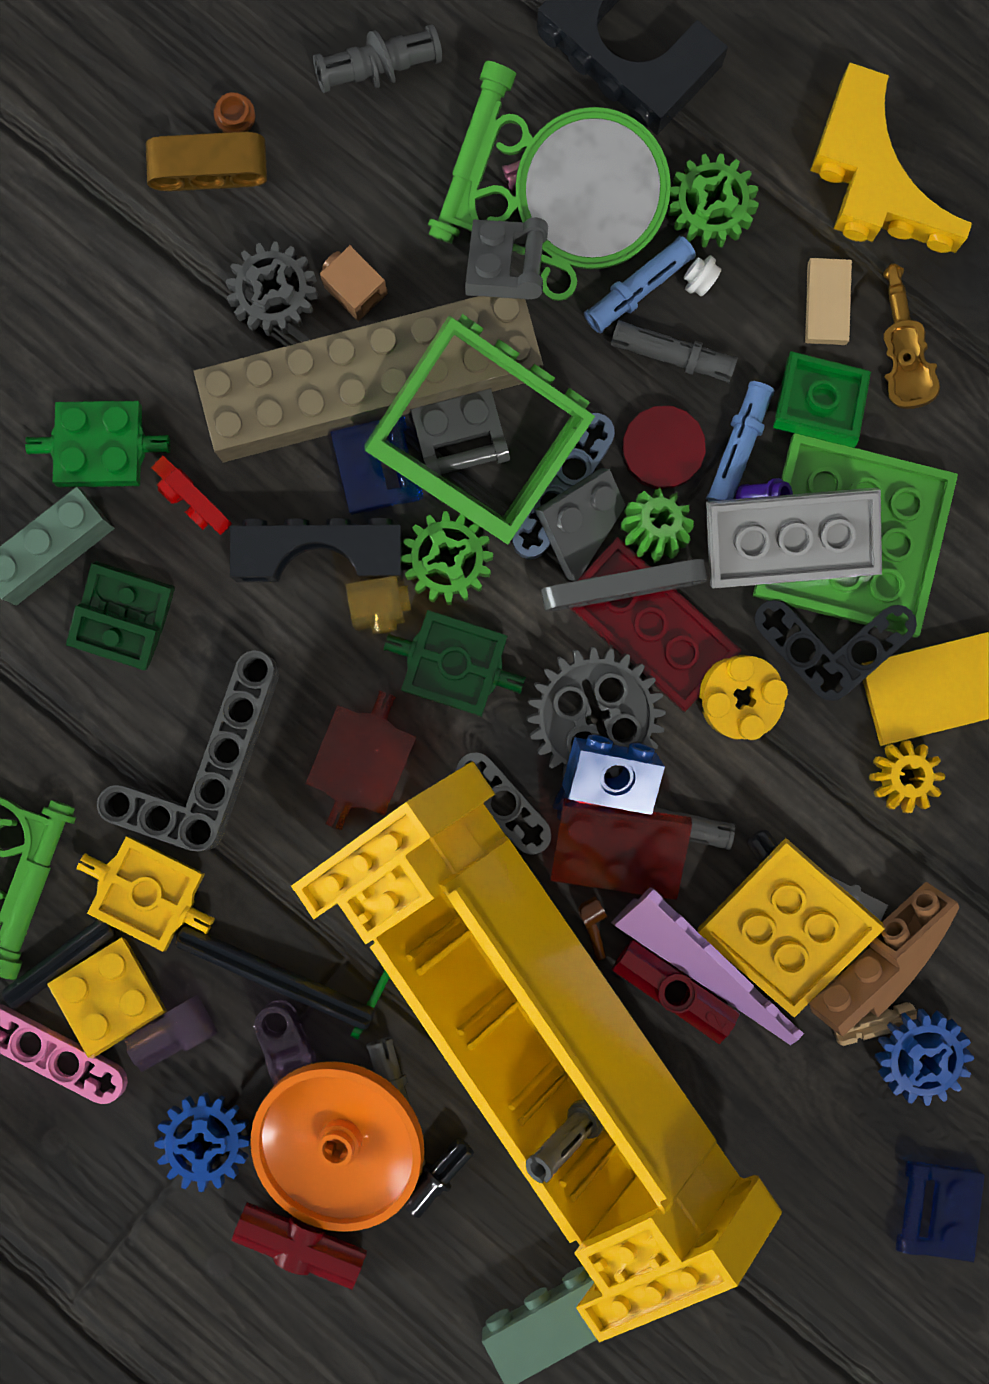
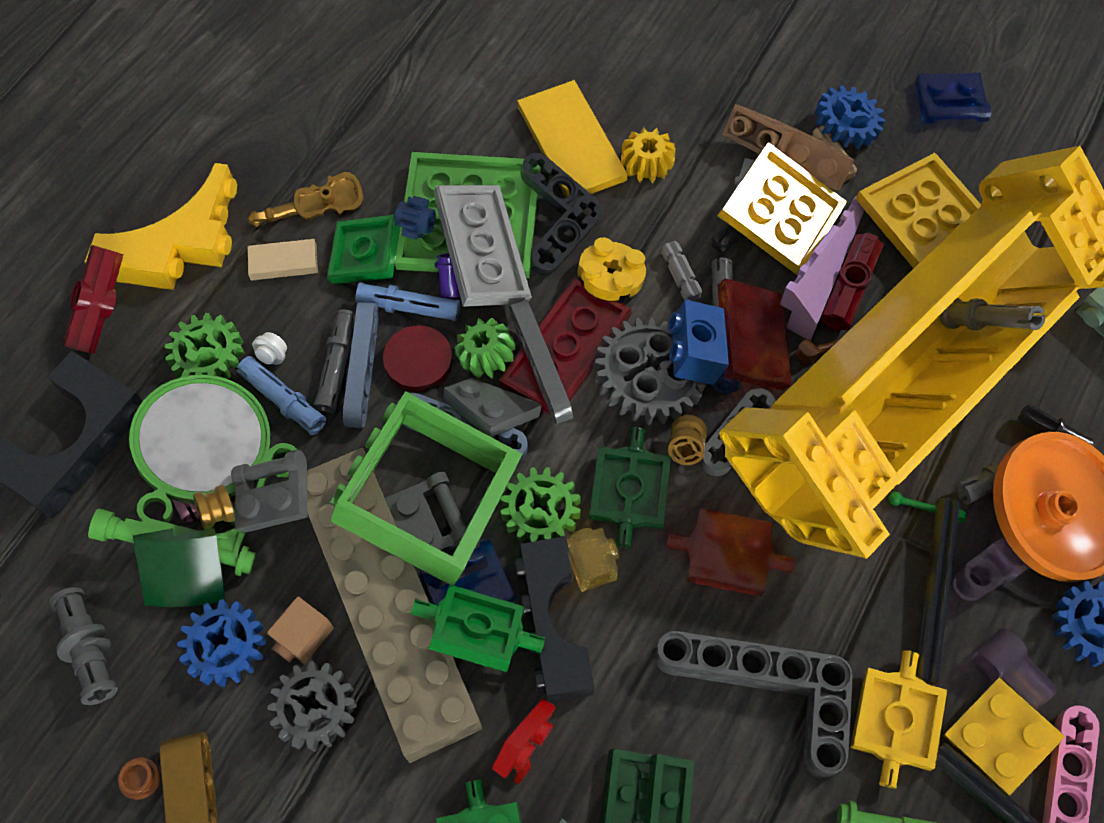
camera: 100 degrees left, 20 degrees down
none -> dark red piece [62,245,124,354]
none -> dark green slope [133,528,225,607]
none -> blue gear [177,600,266,687]
none -> pearl gold wheel [193,485,235,530]
none -> sand blue beam [343,302,378,428]
none -> dark blue gear [394,196,436,240]
none -> green plate [410,585,545,672]
none -> light grey axle [661,241,702,301]
none -> pearl gold wheel [668,415,707,465]
none -> yellow plate [856,153,981,269]

